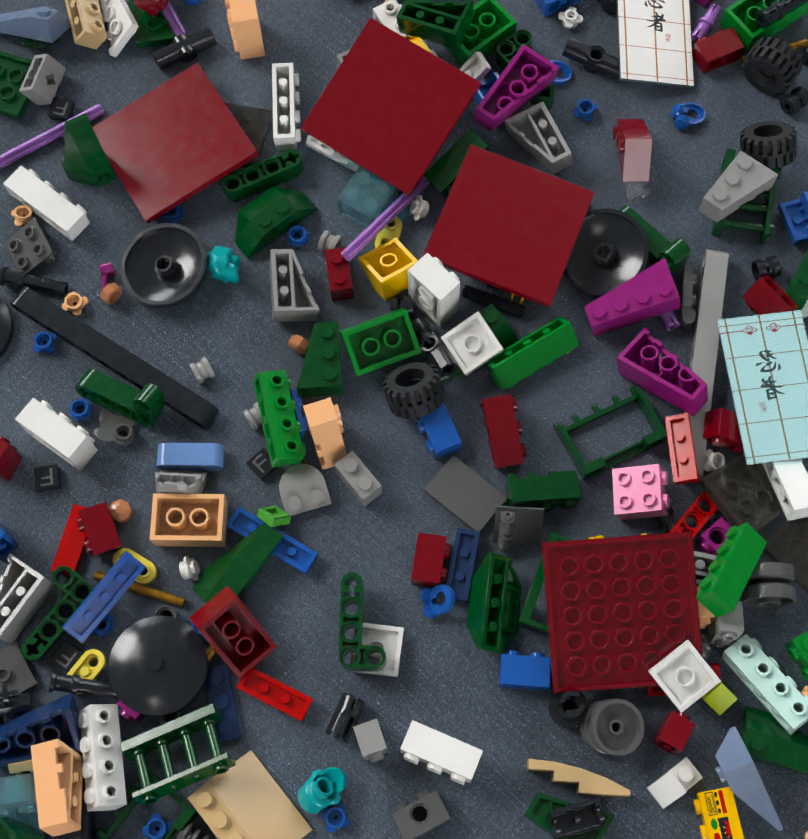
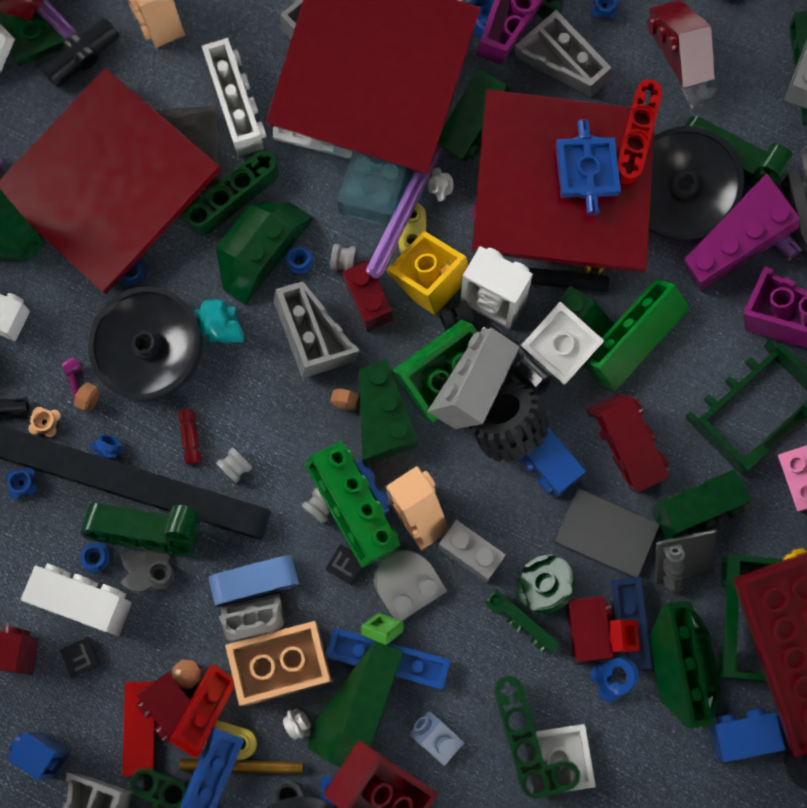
camera: 15 degrees left, 5 degrees up
none -> blue plate [90,434,123,460]
none -> red tile [169,664,235,758]
none -> dark red axle [178,409,202,466]
none -> sand blue bracket [410,712,464,766]
none -> light grey wedge [427,328,520,429]
none -> dark green hinge [485,589,558,653]
none -> tile [516,555,576,614]
none -> blue plate [555,119,621,216]
none -> red plate [610,620,640,652]
none -> red beam [617,79,662,184]

